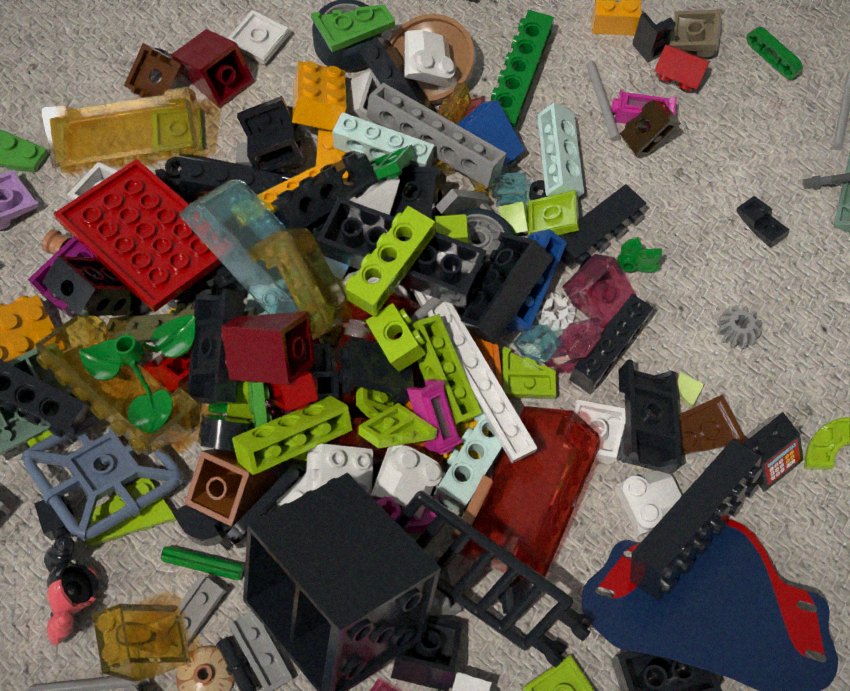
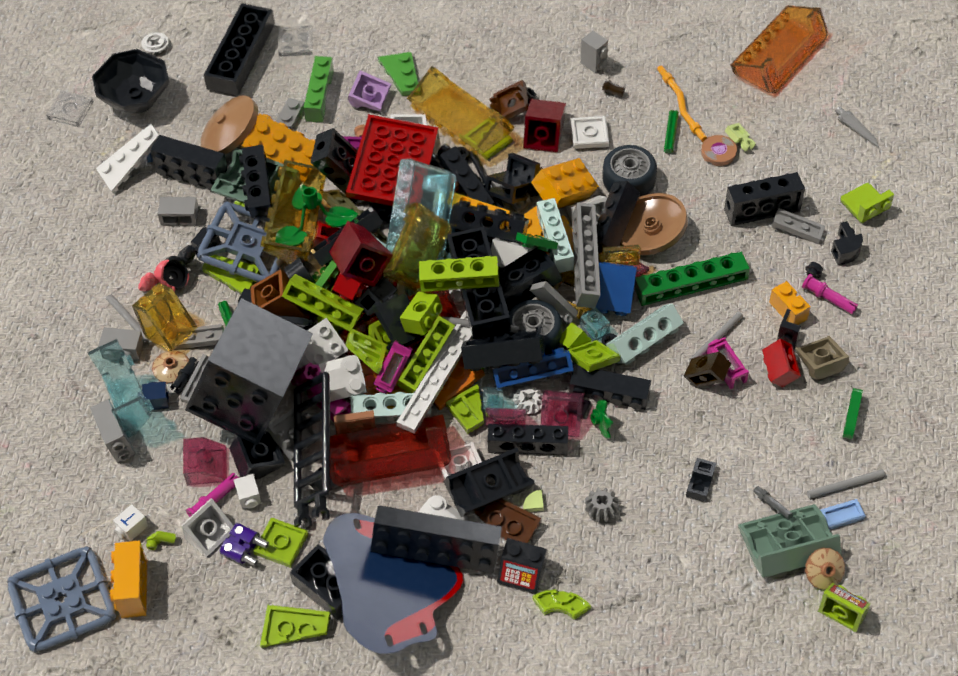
camera: 60 degrees right, 10 degrees down
bright green wing [311,4,395,53] -> none
clear plate [343,319,370,339] -> none
white slope [404,30,455,87] -> none
lime panel [435,214,469,244] -> none

